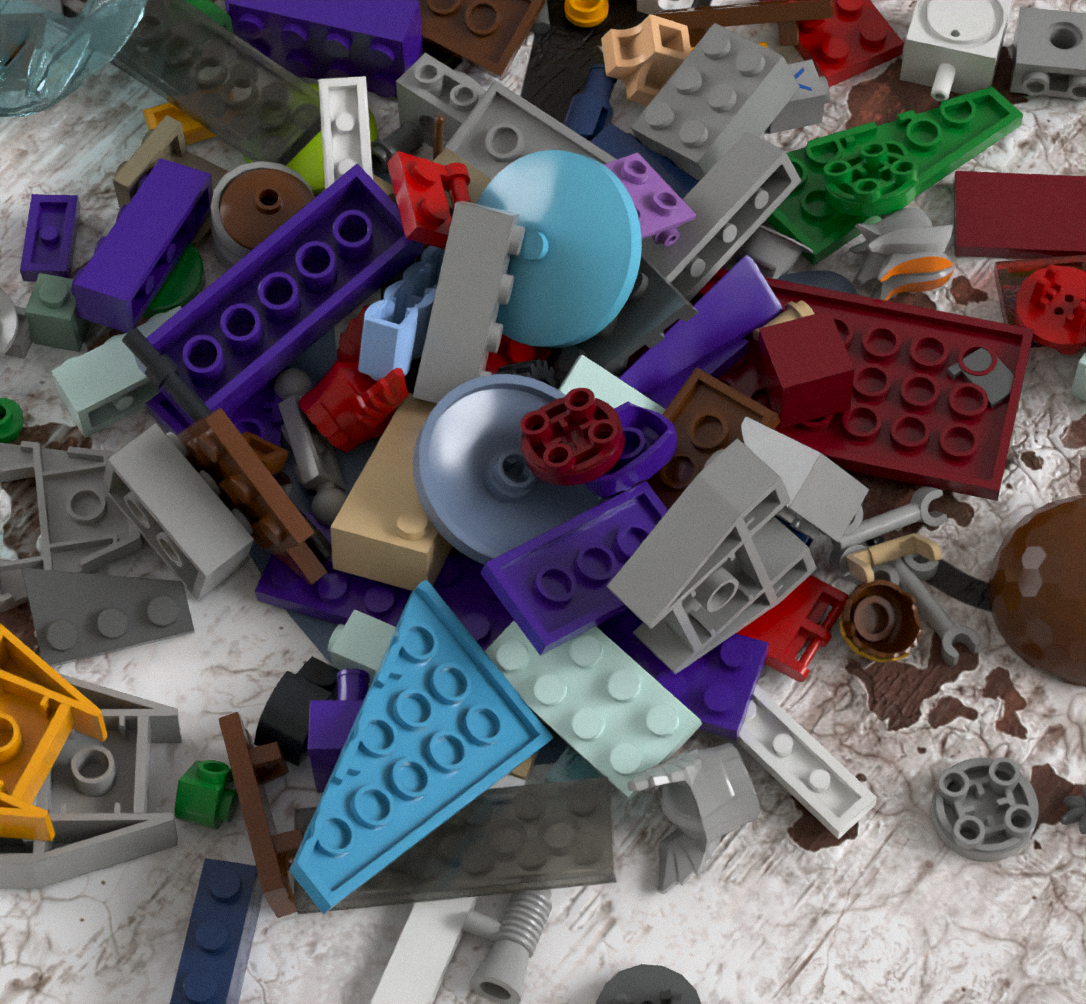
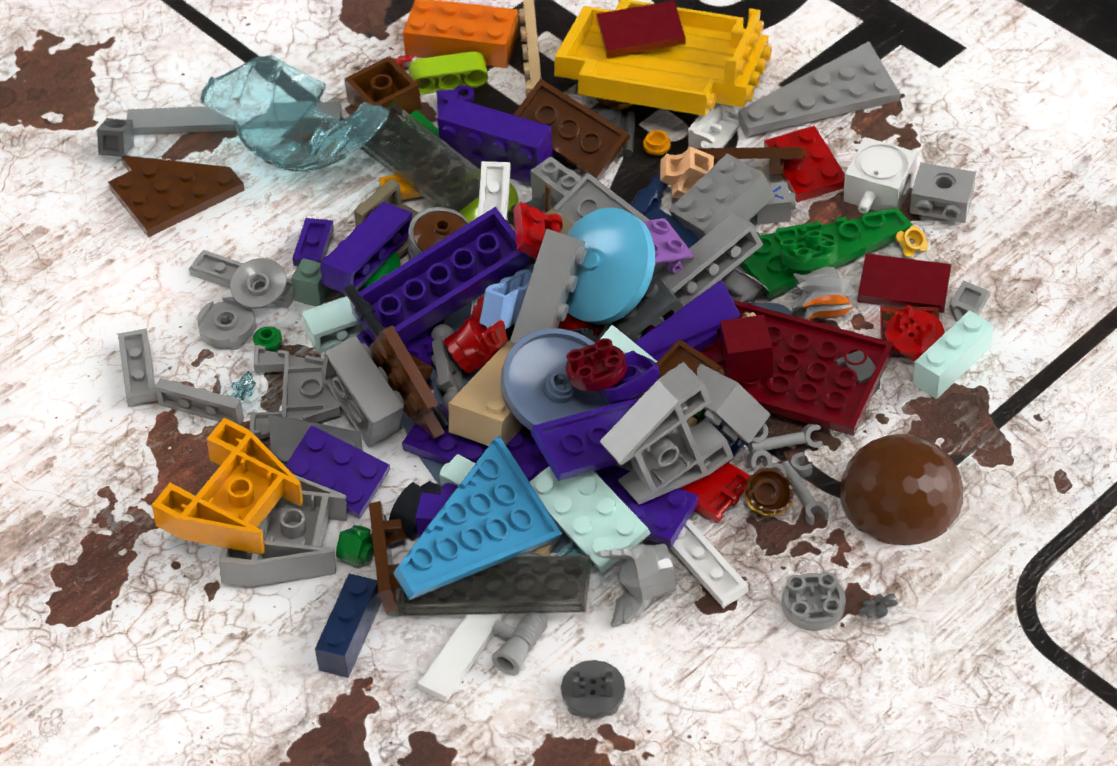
camera: 10 degrees right, 10 degrees down
tan piece [846,533,942,584] -> none
none -> dark purple plate [285,425,390,519]
none -> yellow plate [895,226,928,257]

